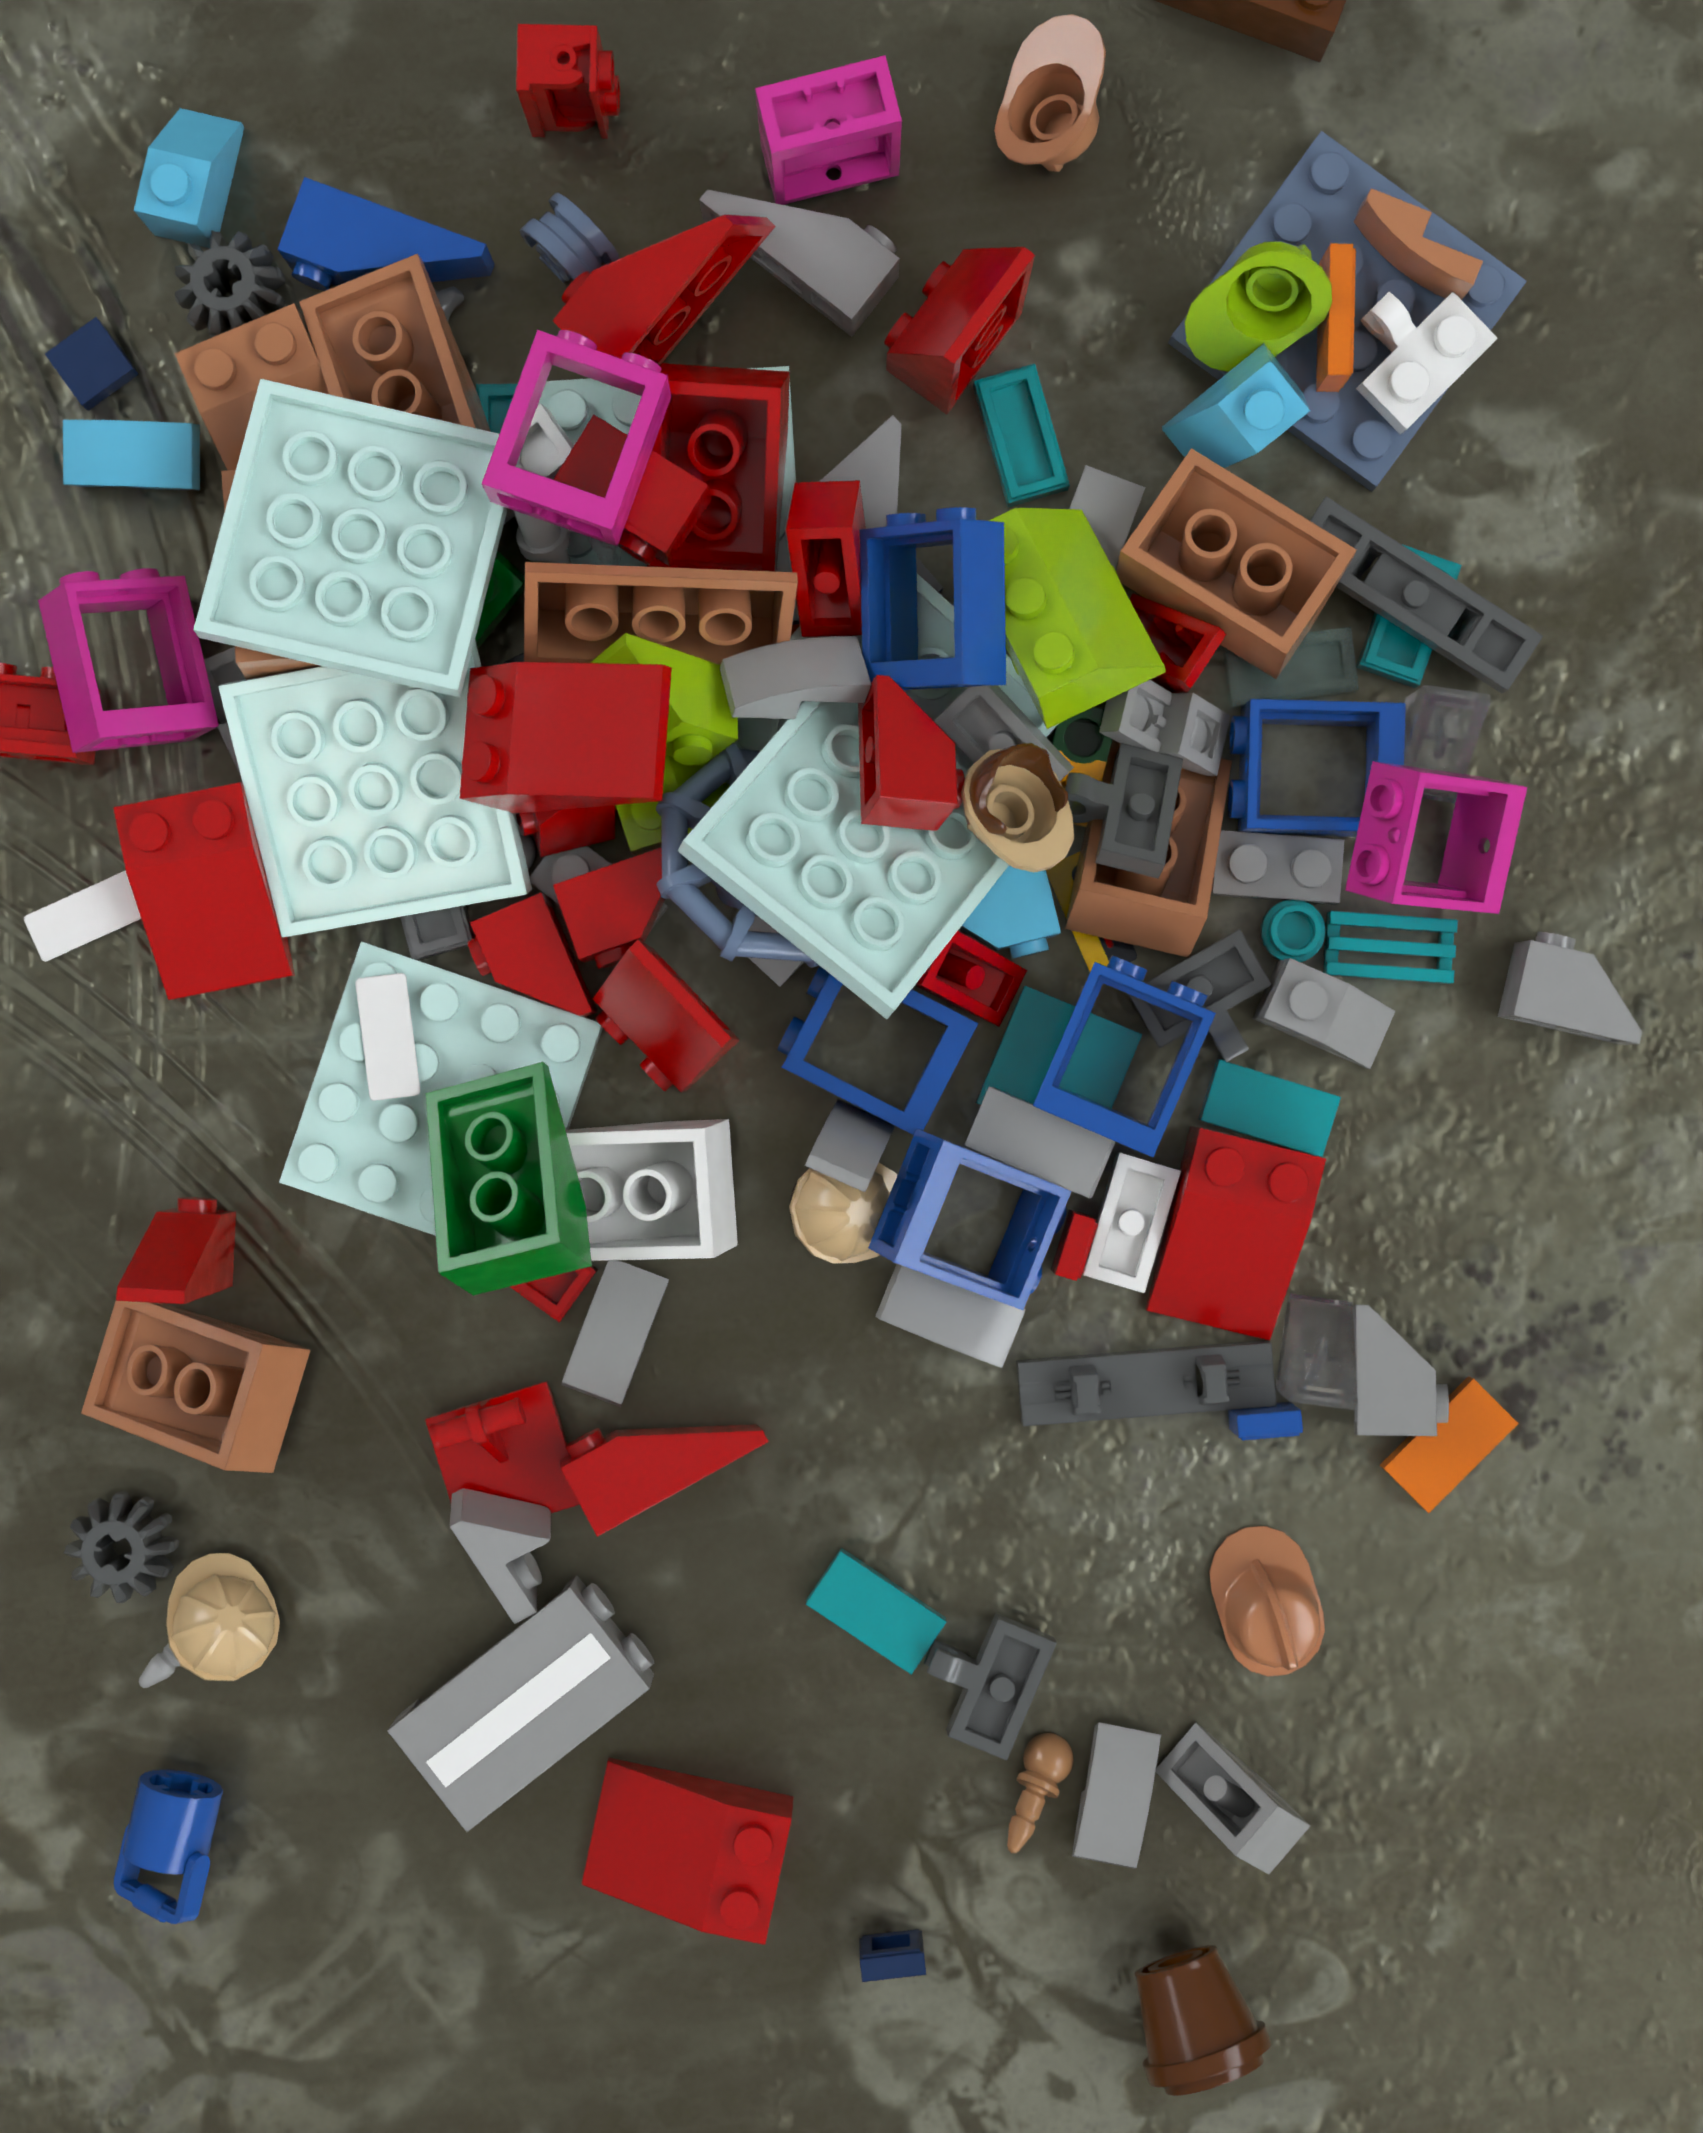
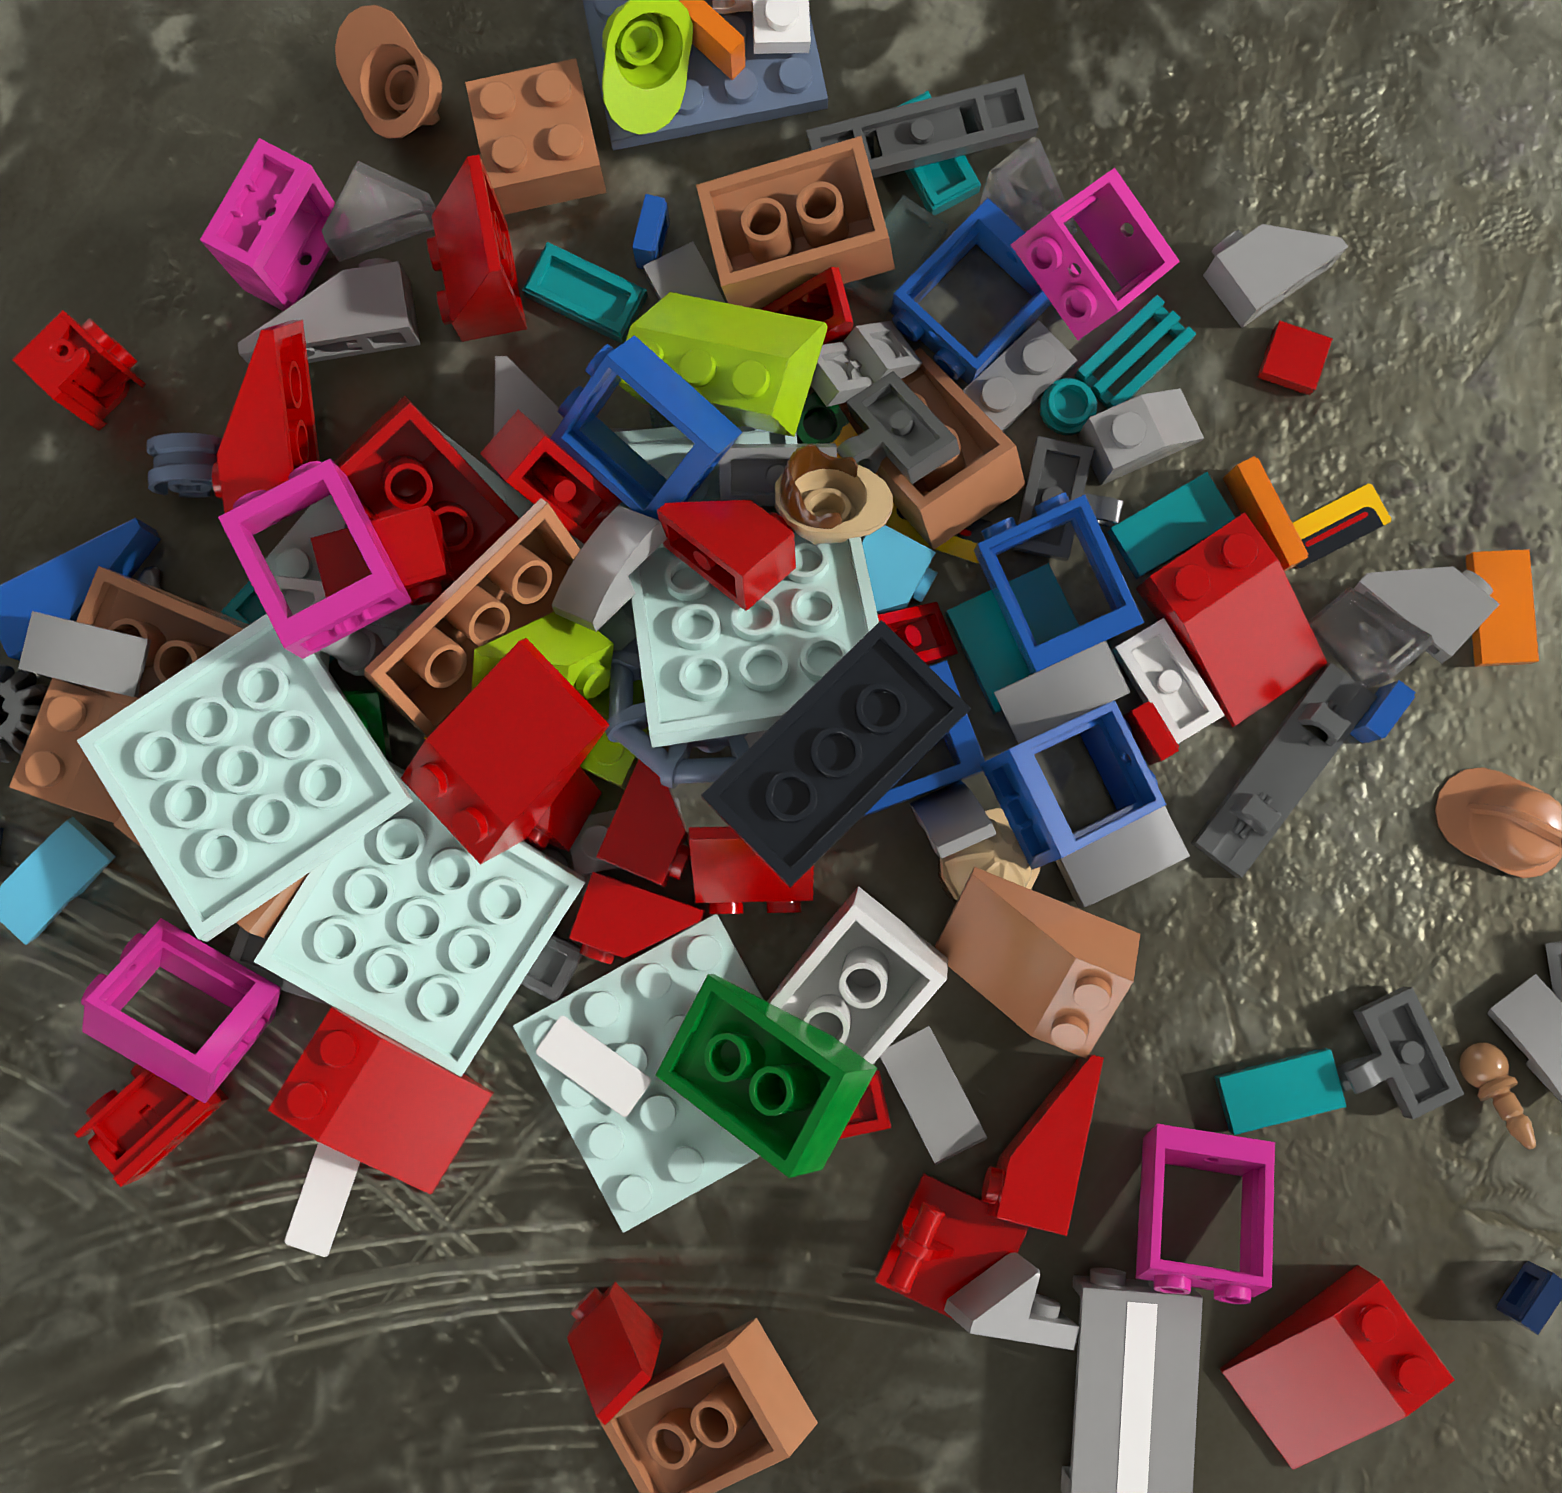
camera: 55 degrees left, 5 degrees down
medium azure slope [1162,343,1310,468] -> none
none -> light grey slope [18,611,151,697]
none -> clear slope [322,161,436,262]
none -> nougat brick [465,58,607,215]
none -> blue tile [632,194,670,269]
none -> black plate [701,620,971,888]
none -> nougat slope [935,867,1140,1059]
none -> dark pink window [1135,1124,1275,1304]
none -> orange tile [1223,456,1308,572]
none -> red tile [1257,320,1333,396]
none -> sticker [1293,484,1391,569]

